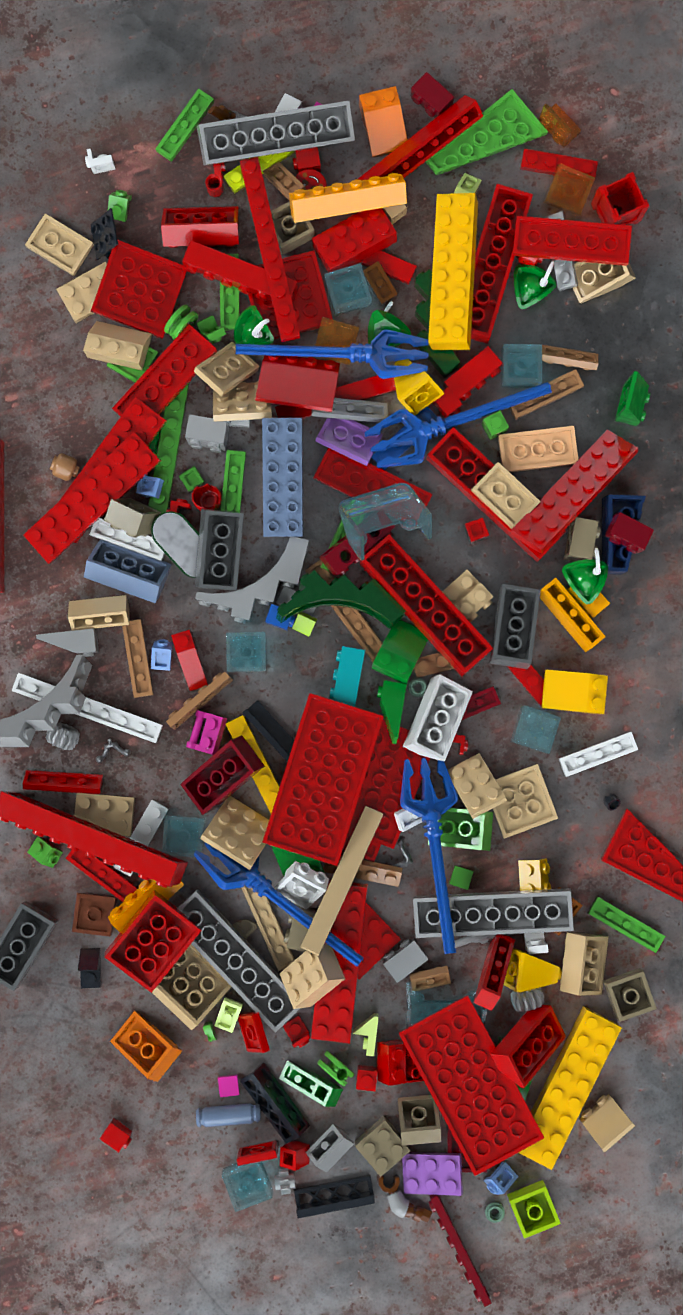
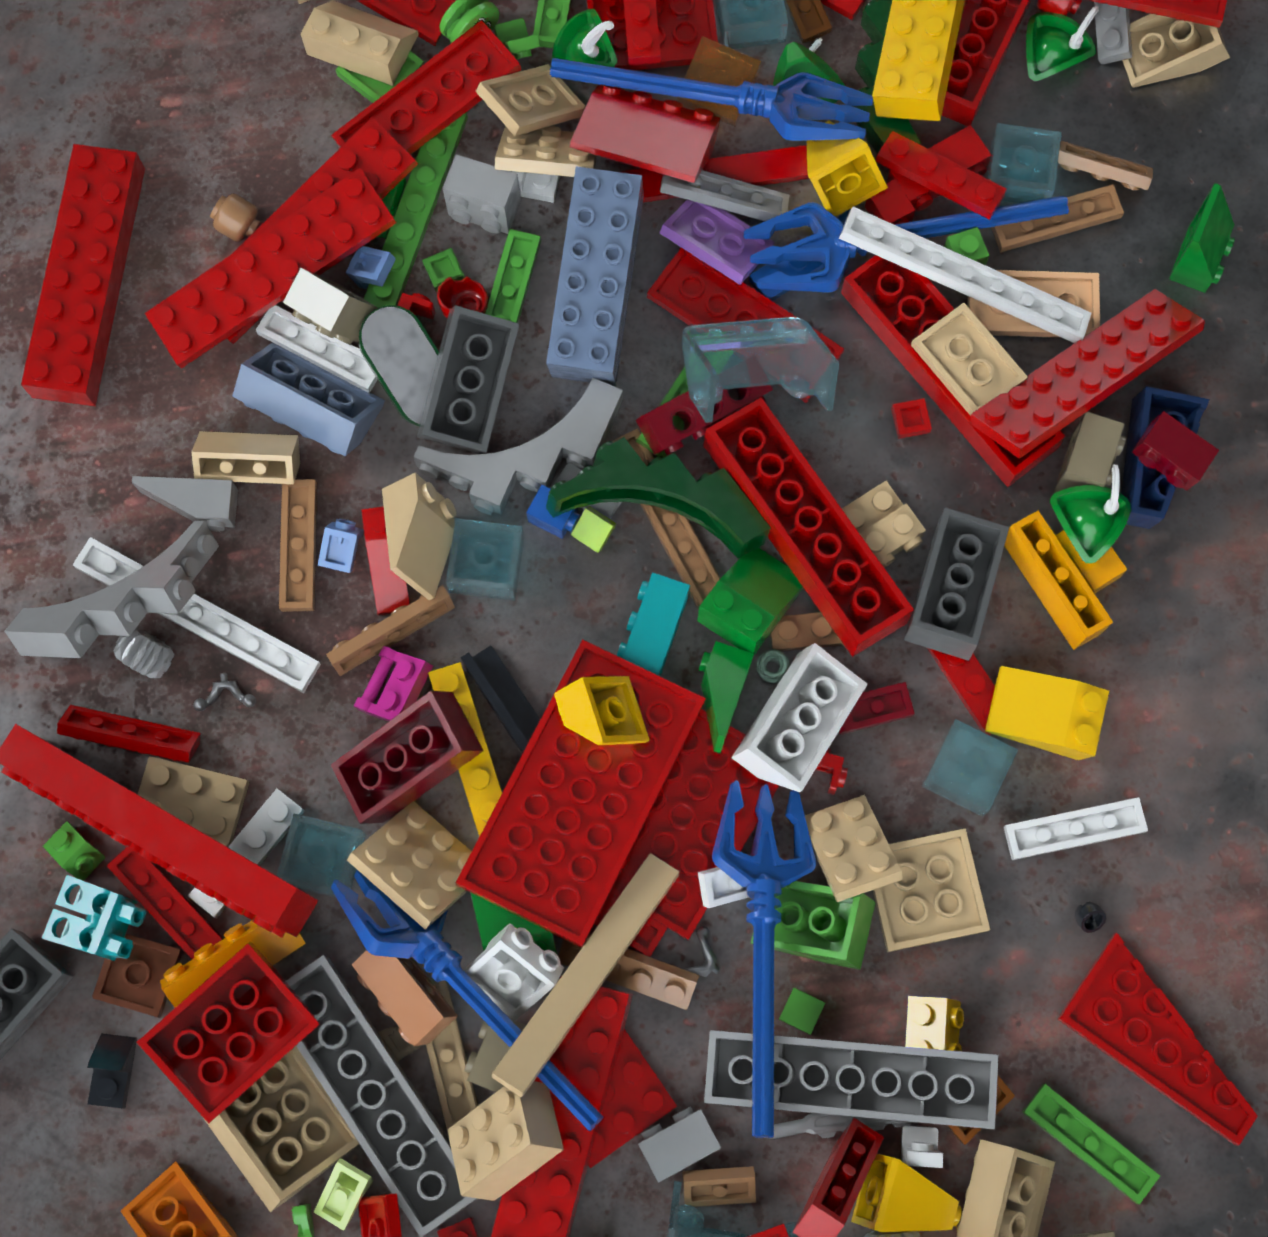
camera: 10 degrees right, 10 degrees down
none -> hips [42,875,146,961]
none -> nougat brick [352,950,458,1046]
none -> tan slope [382,473,456,600]
none -> yellow slope [554,676,650,745]
none -> white plate [839,207,1092,343]
none -> red plate [876,131,1007,220]

